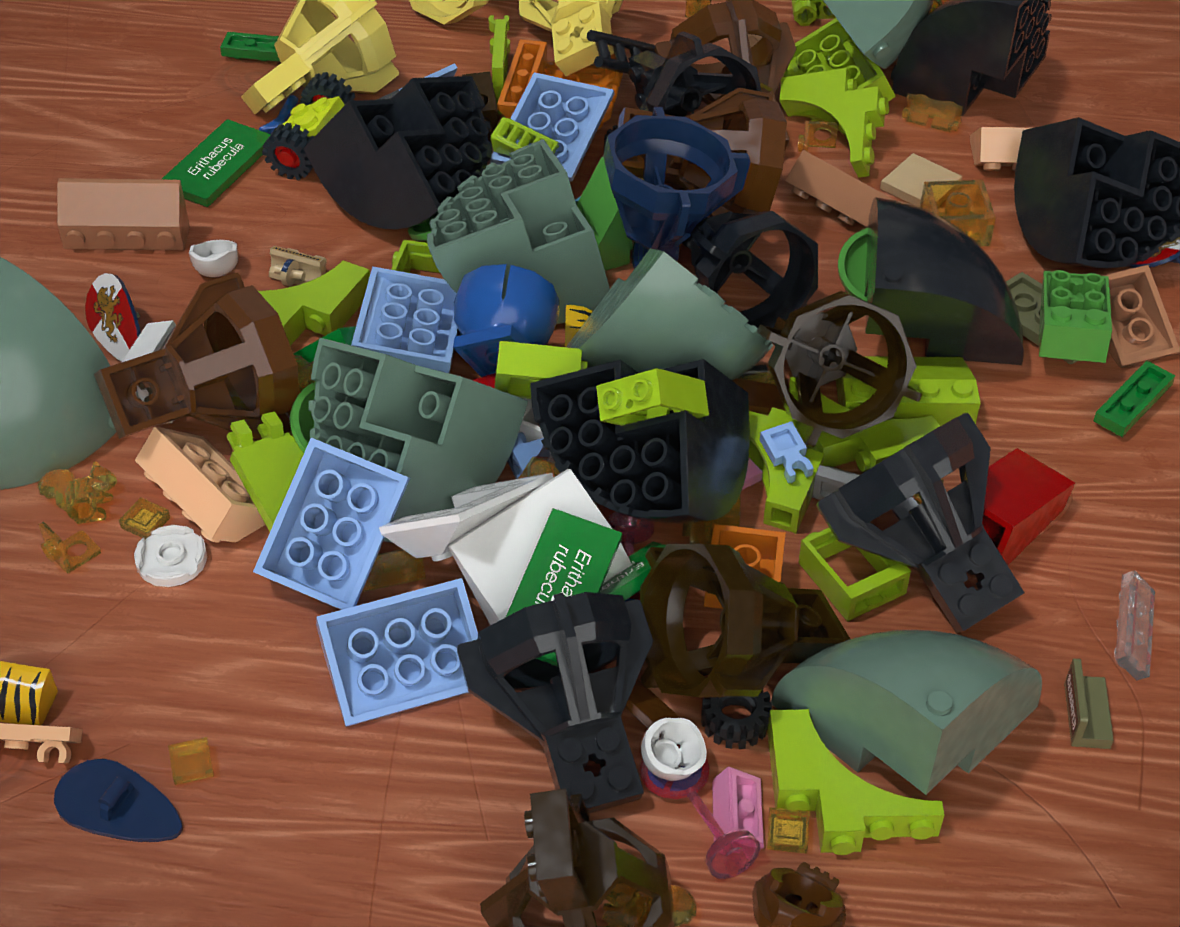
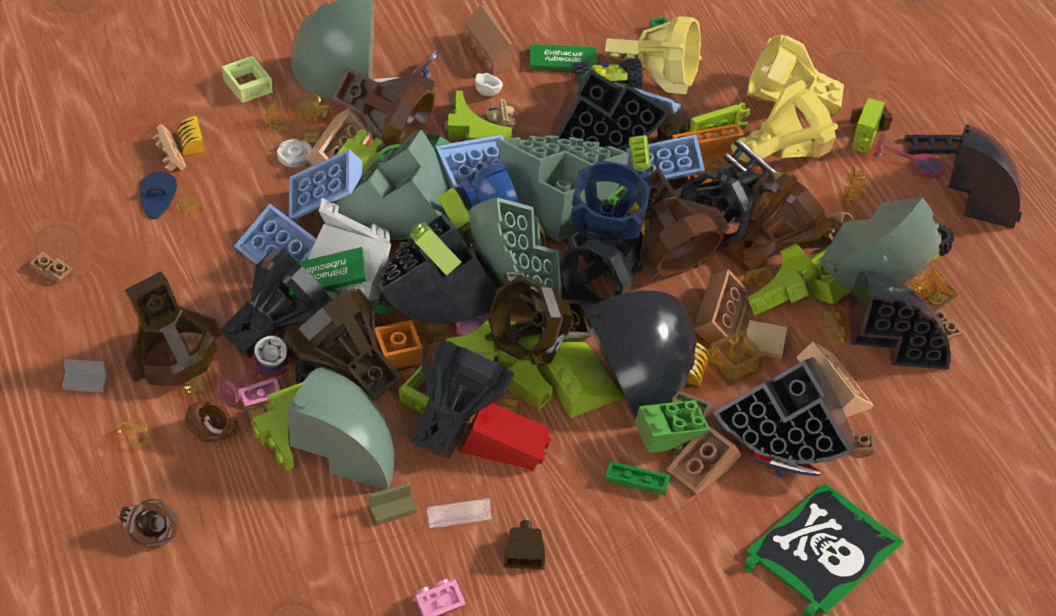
camera: 60 degrees right, 0 degrees up
light blue plate [759,421,814,484] -> none

